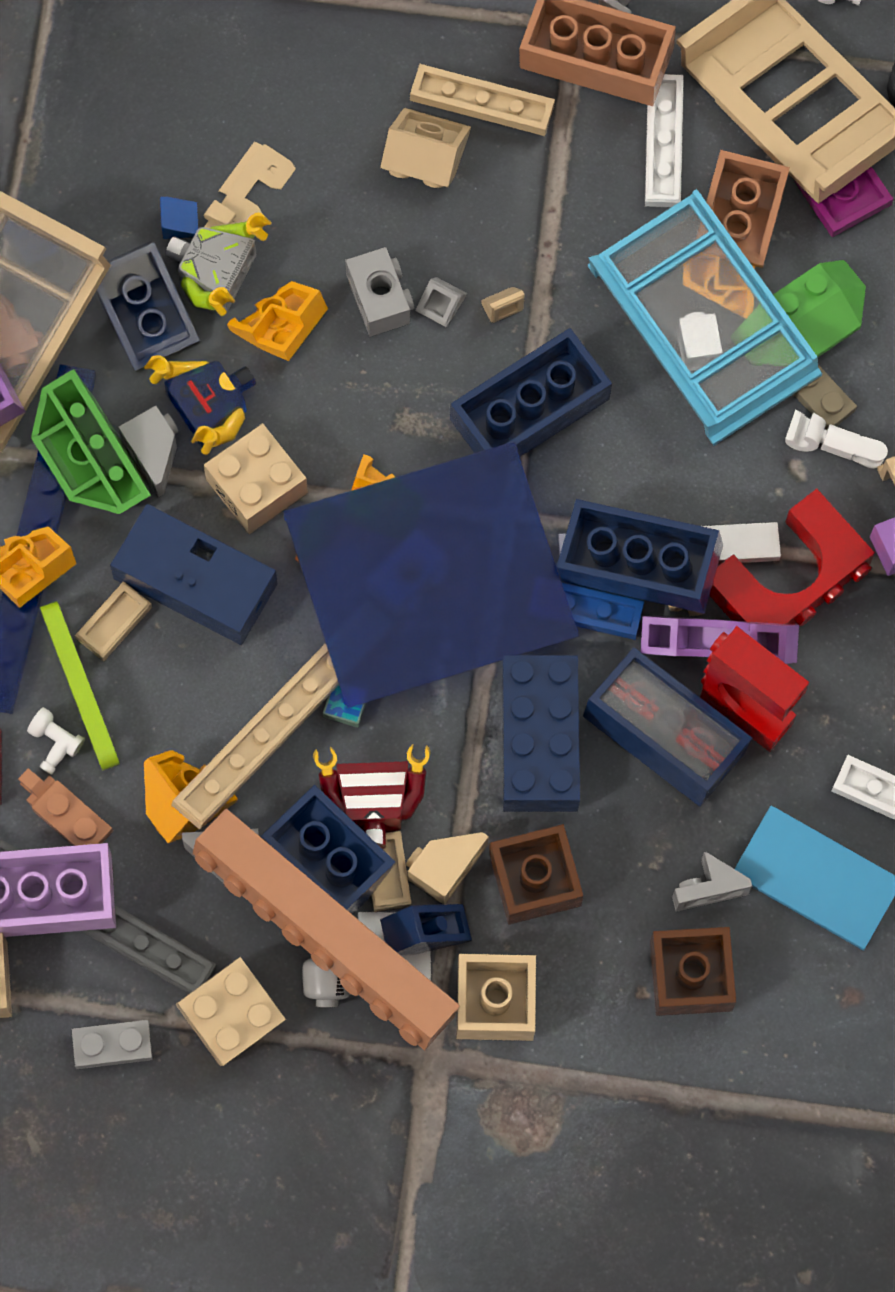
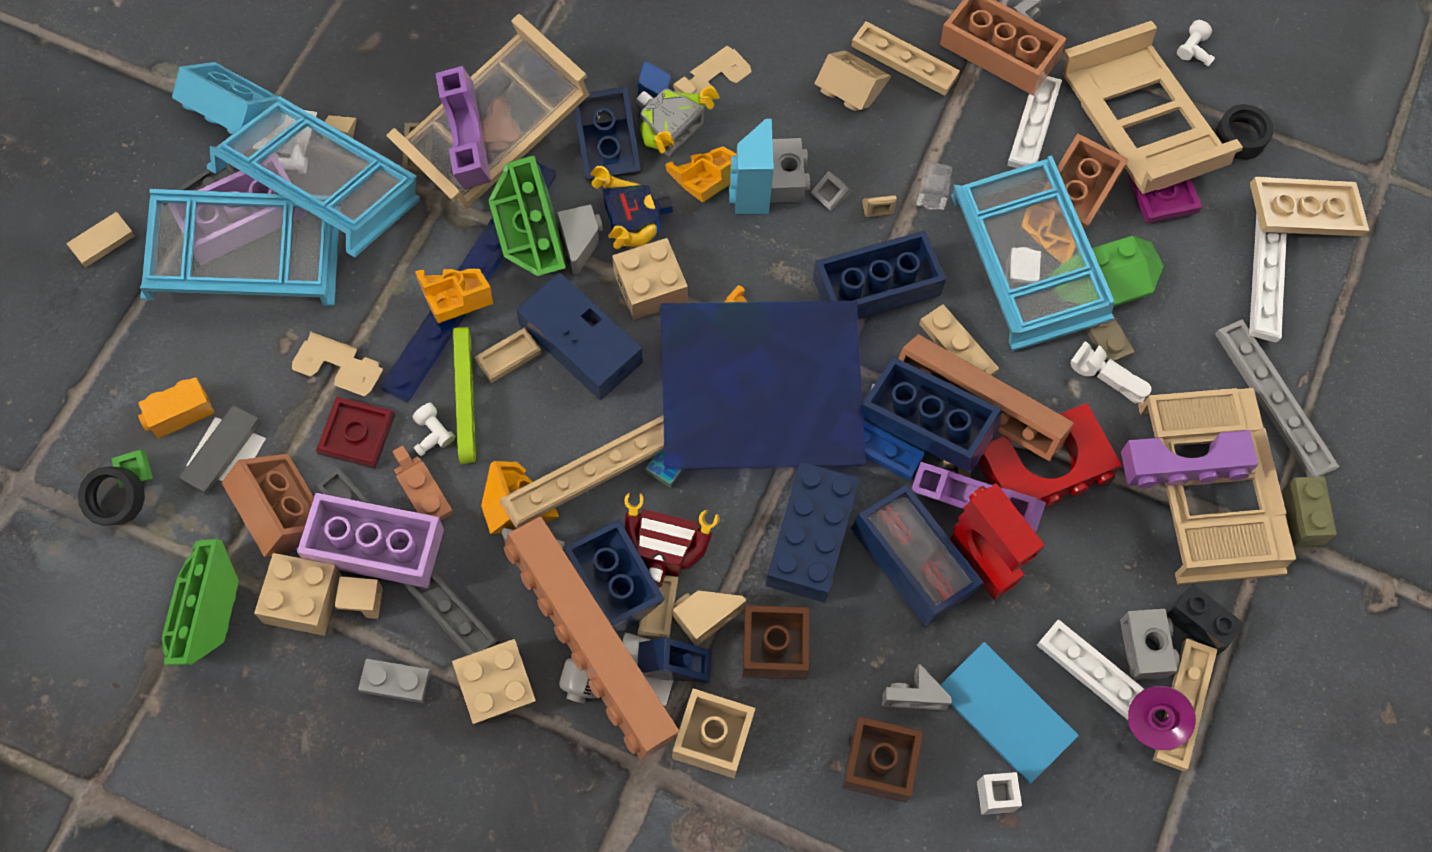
camera: 15 degrees right, 5 degrees down
none -> tan panel [335,577,383,619]
none -> medium azure slope [729,119,774,214]
none -> nougat brick [898,334,1074,461]
none -> clear brick [916,162,953,210]
none -> tan plate [919,304,999,376]
none -> white brick [977,772,1022,815]

